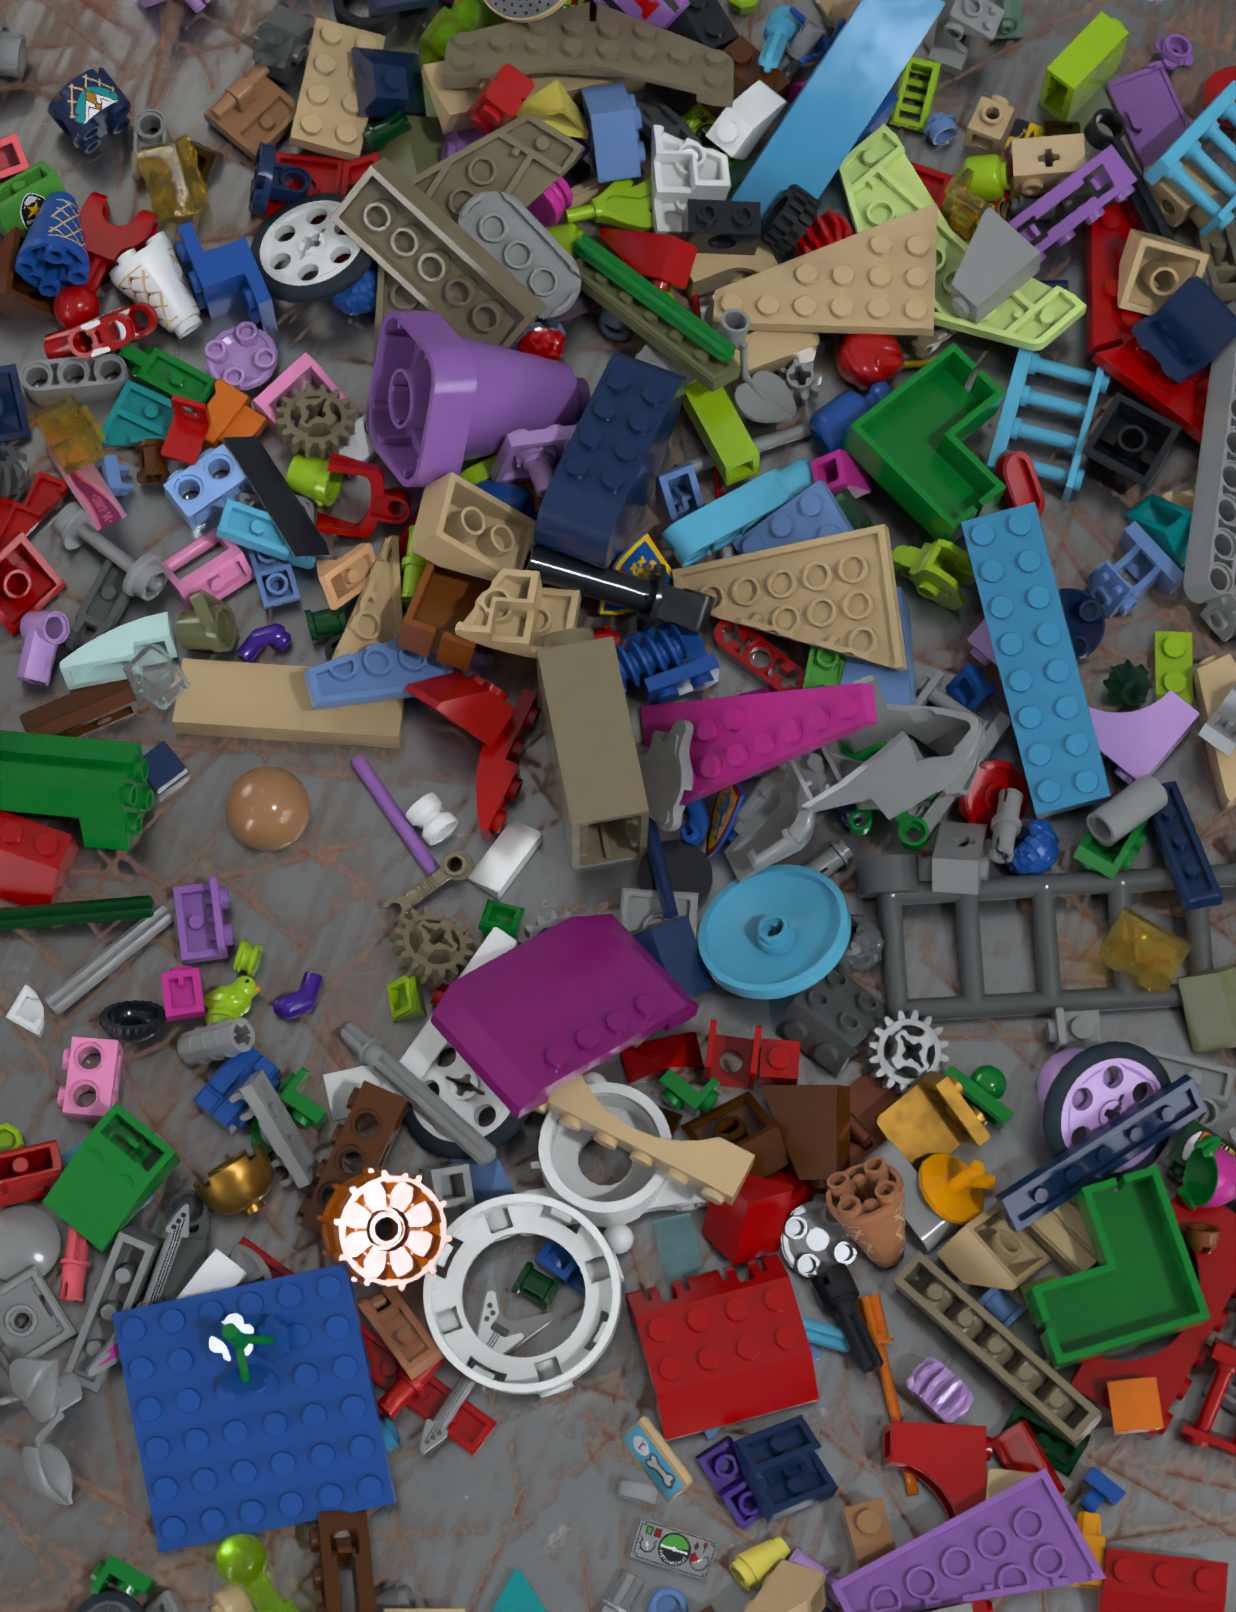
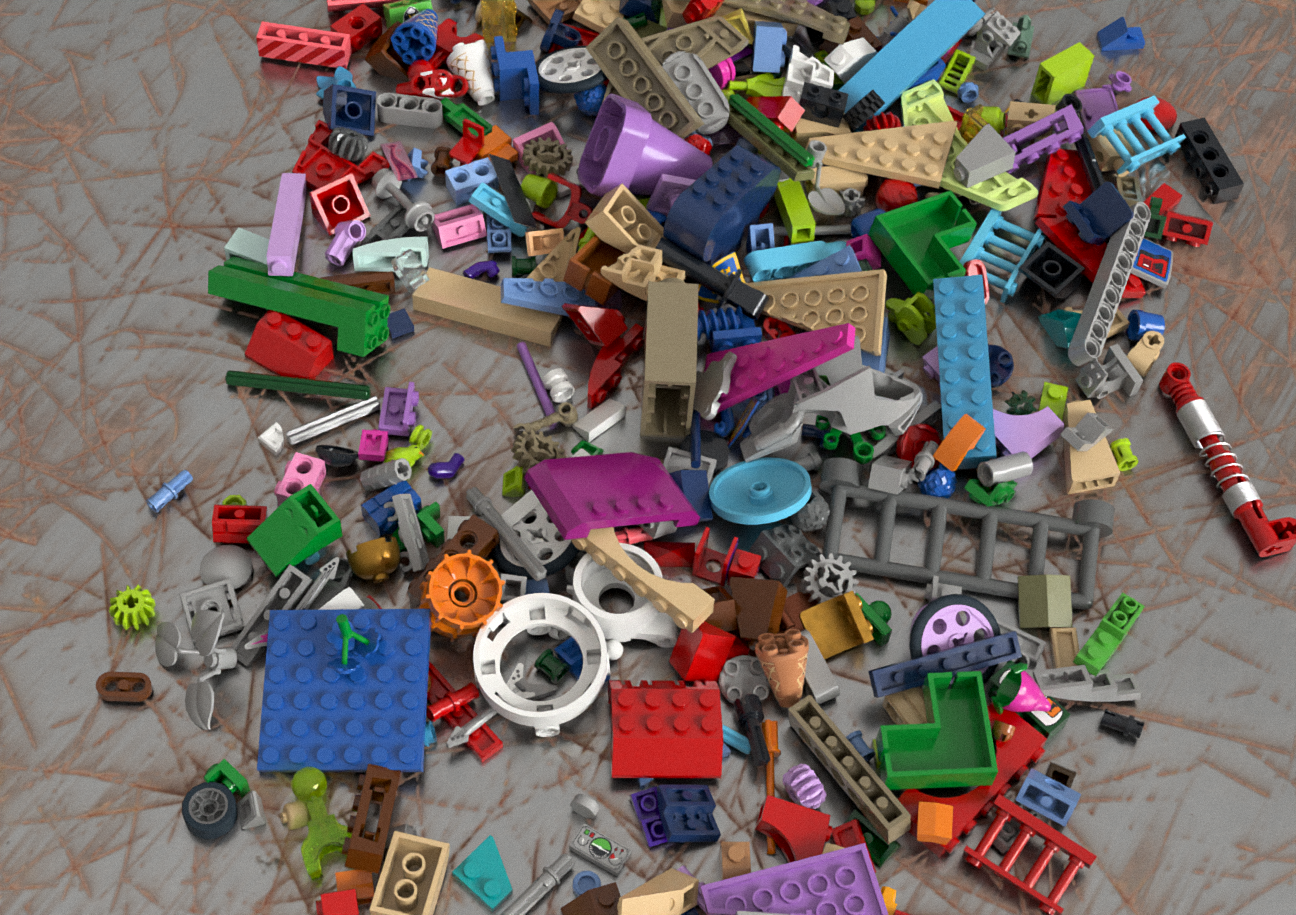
camera: 10 degrees right, 15 degrees down
clear yellow brick [33,395,107,475] -> none
coral axle [58,1225,91,1303] -> none
teal wing [95,379,194,447] -> none
olive piece [177,589,239,652] -> none
lavender dish [205,321,278,391] -> none
medium nougat piece [225,766,311,851] -> none
nougat plate [357,1285,444,1380] -> none
slope [622,1416,693,1502] -> none
clear light blue tile [652,1212,705,1300] -> none
green bracket [658,1069,721,1118] -> none
light yellow cone [729,1535,791,1591] -> none
medium azure piece [758,5,801,73] -> none
light orange shield [918,1153,996,1225] -> none
tan slope [936,1202,1052,1290] -> none
blue tile [945,663,998,713] -> none
tan brick [964,95,1015,155] -> none
blue tile [1079,1466,1126,1513] -> none
medium blue tile [1084,521,1184,619] -> none
clear yellow bracket [1098,906,1192,993] -> none
tan slope [1117,229,1210,316] -> none
dark blue tile [1148,781,1223,911] -> none
none -> orange slope [933,414,986,471]

